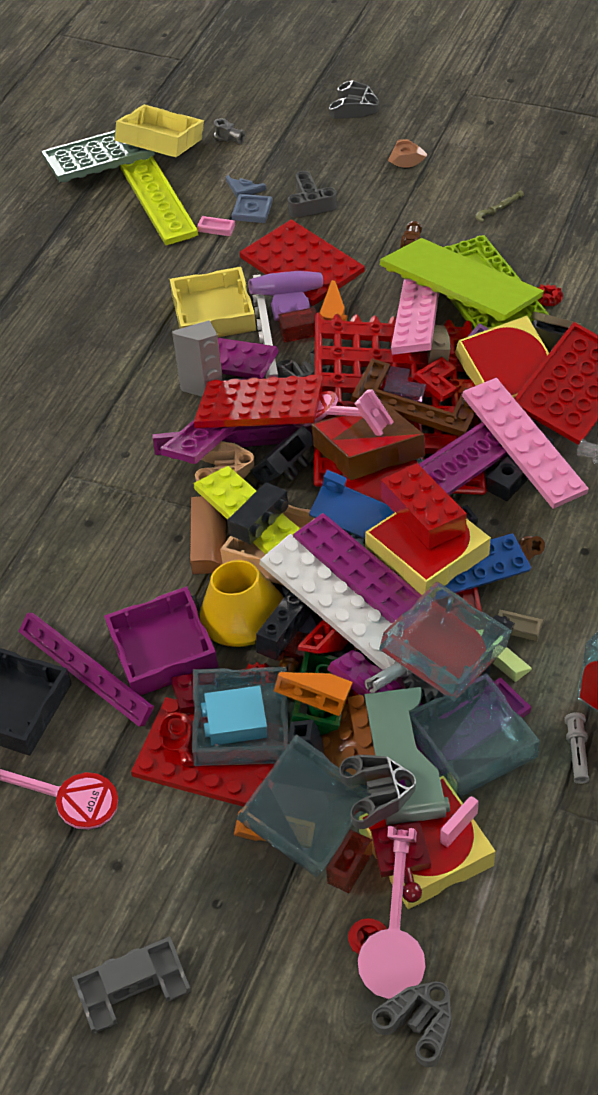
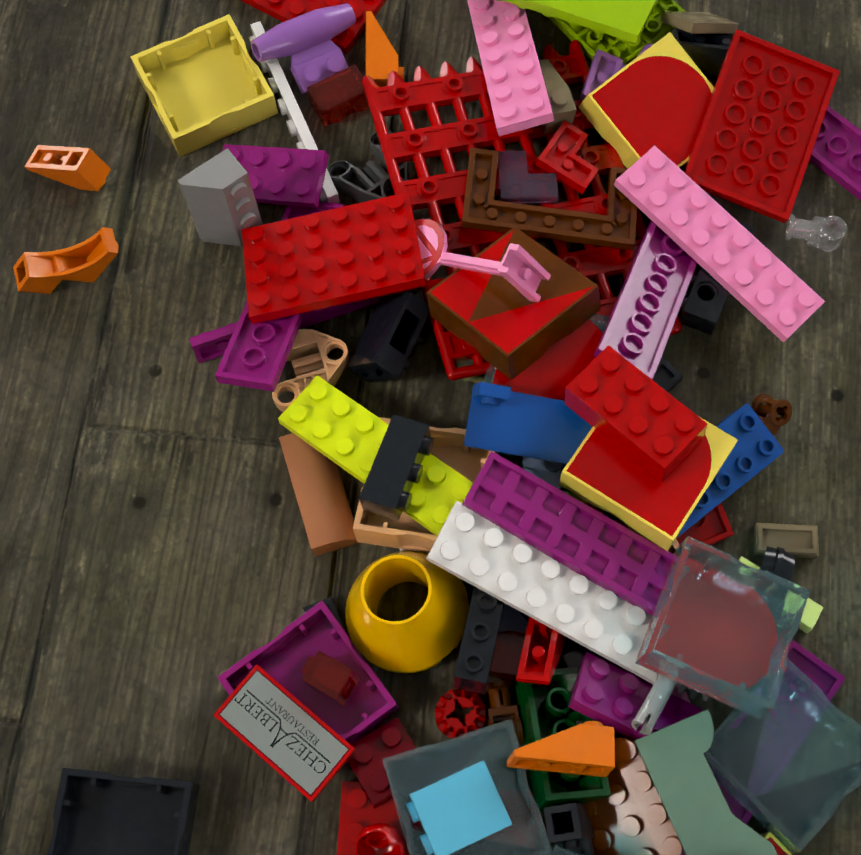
camera: 15 degrees left, 20 degrees up
magenta plate [18,613,154,727] -> none
none -> orange arch [13,227,119,294]
none -> orange slope [24,145,111,191]
none -> light grey tile [213,664,356,803]
none -> clear red brick [302,651,359,707]

